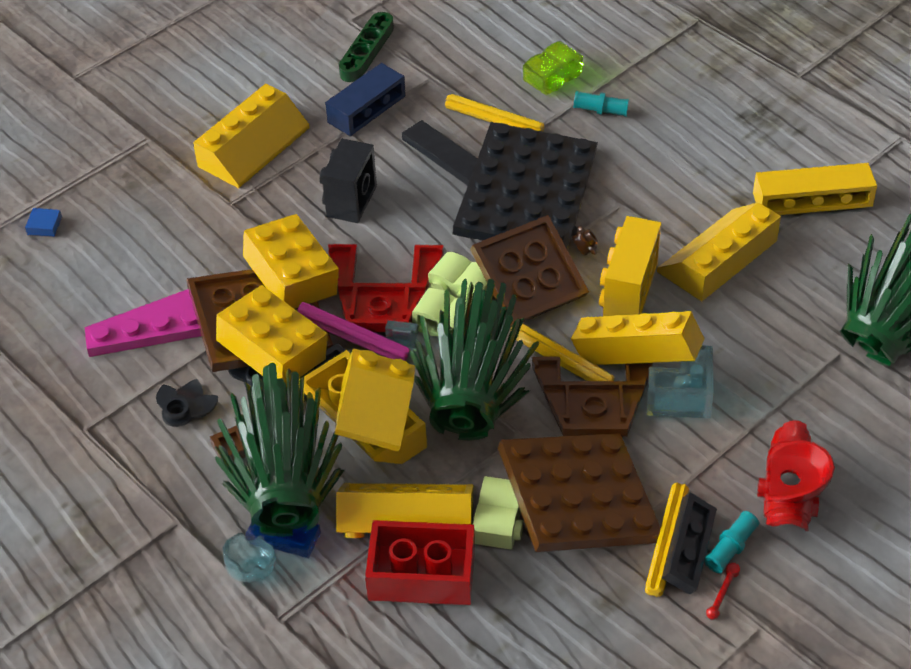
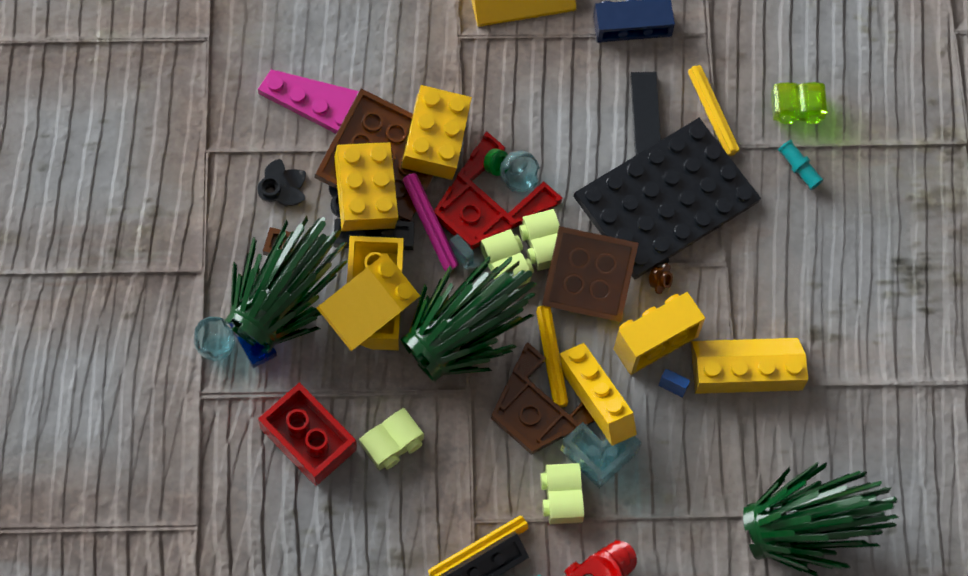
camera: 35 degrees right, 20 degrees up
black brick [319,138,377,223] -> none
yellow slope [336,483,473,538] -> none
reddish brown plate [498,433,661,552] -> none
yellow brick [753,163,877,215] -> none
none -> green tile [484,148,510,176]
none -> clear light blue hair [500,150,540,194]
none -> yellowish green brick [540,463,584,524]
none -> blue tile [658,369,690,398]

